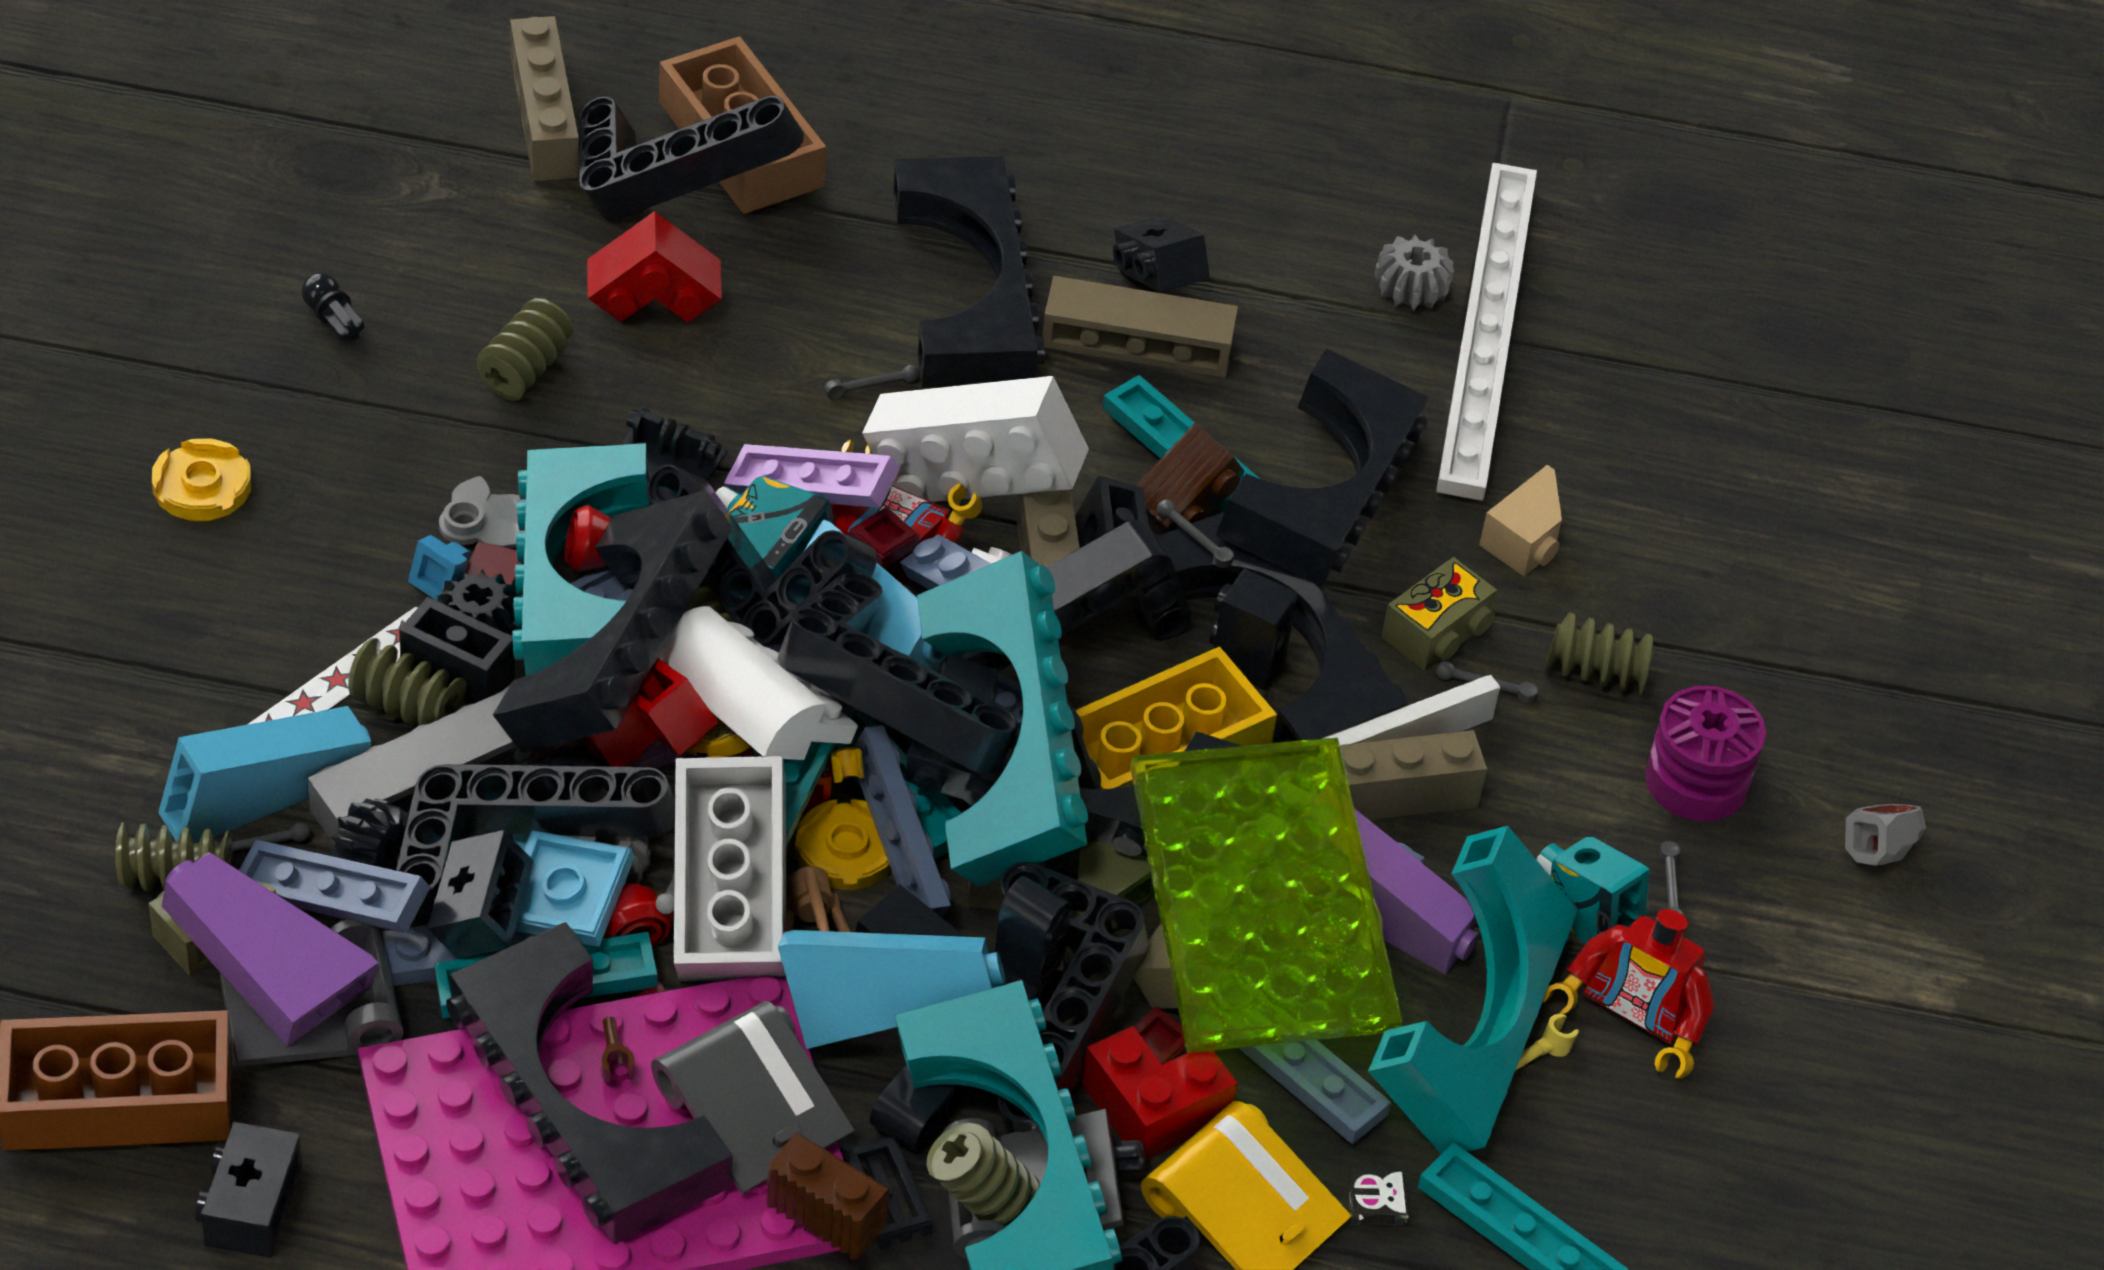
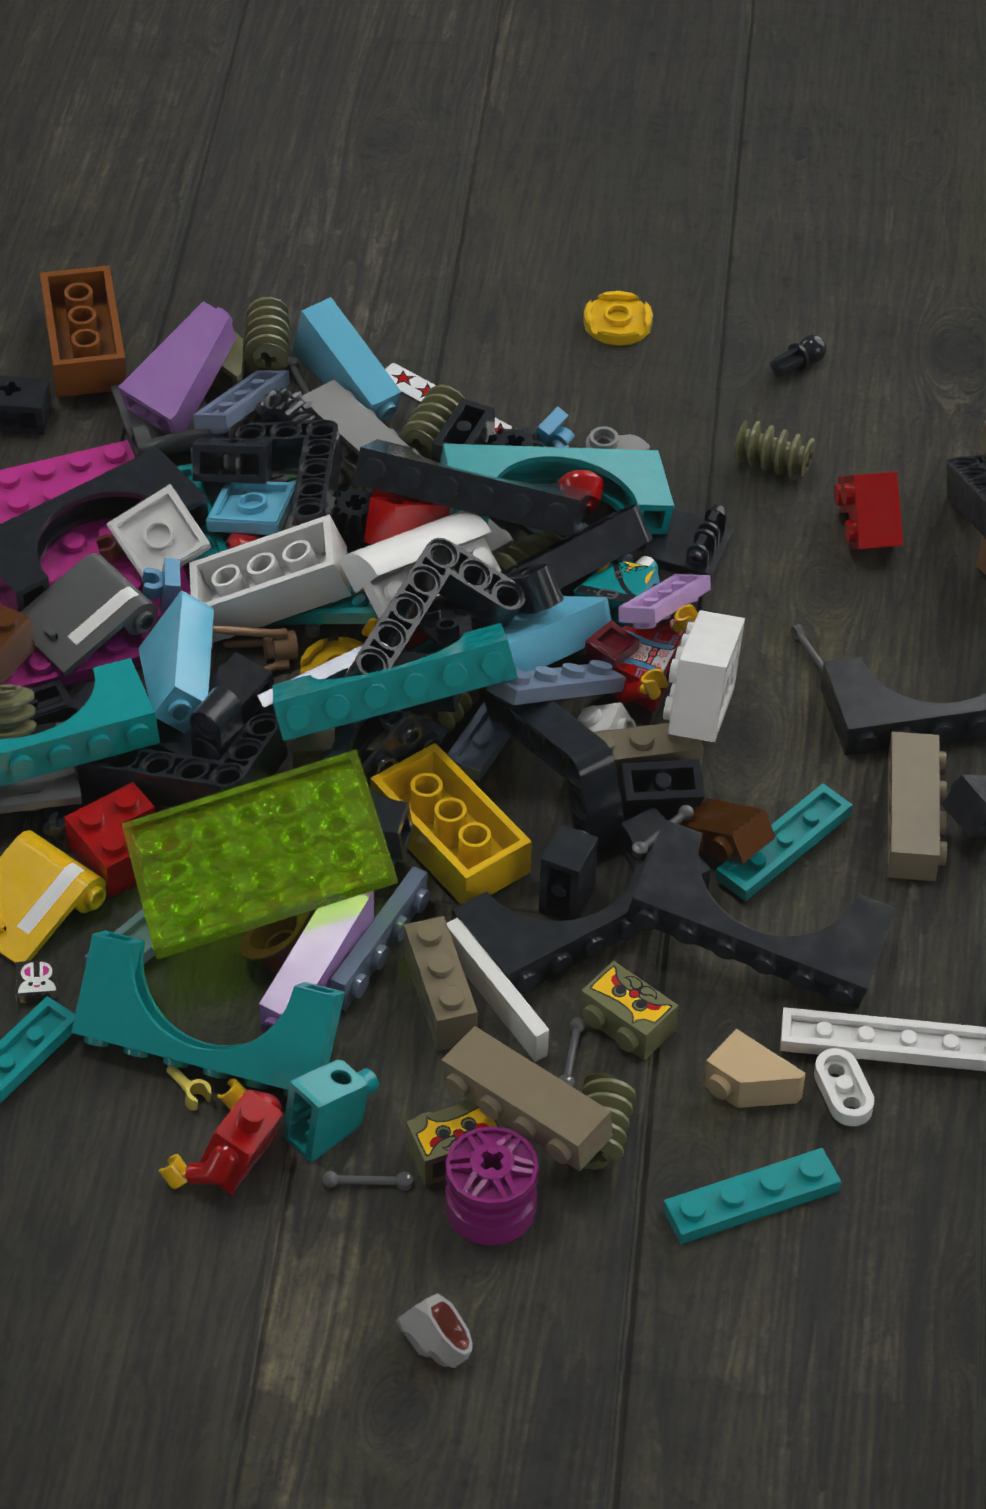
camera: 90 degrees right, 0 degrees up
none -> white tile [107,484,212,578]
none -> dark azure tile [142,558,181,612]
none -> brick [406,1100,503,1186]
none -> dark tan brick [442,1026,612,1171]
none -> teal plate [663,1148,841,1244]
none -> white plate [814,1048,874,1126]

